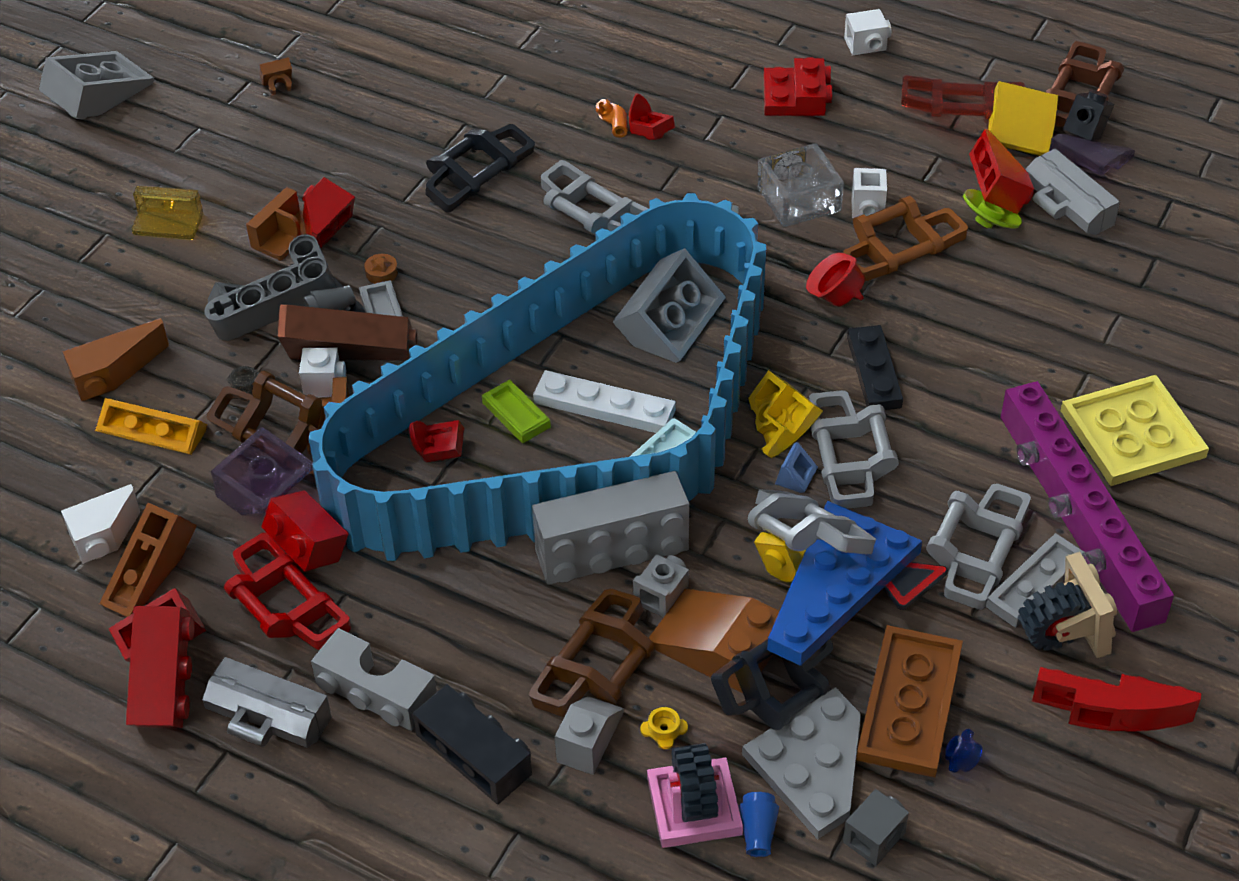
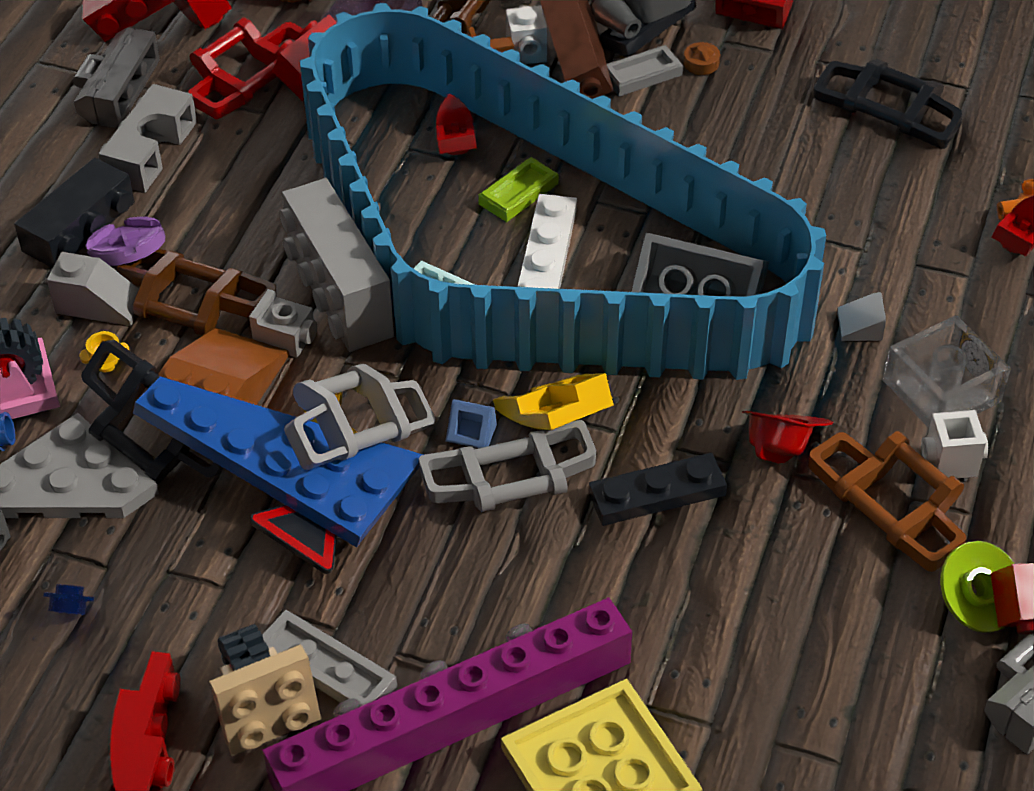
camera: 80 degrees right, 0 degrees up
light grey bar [541,160,648,234] -> none
dark orange plate [856,625,963,778] -> none
light grey bar [926,484,1031,610] -> none
none -> medium lavender tile [86,216,166,266]

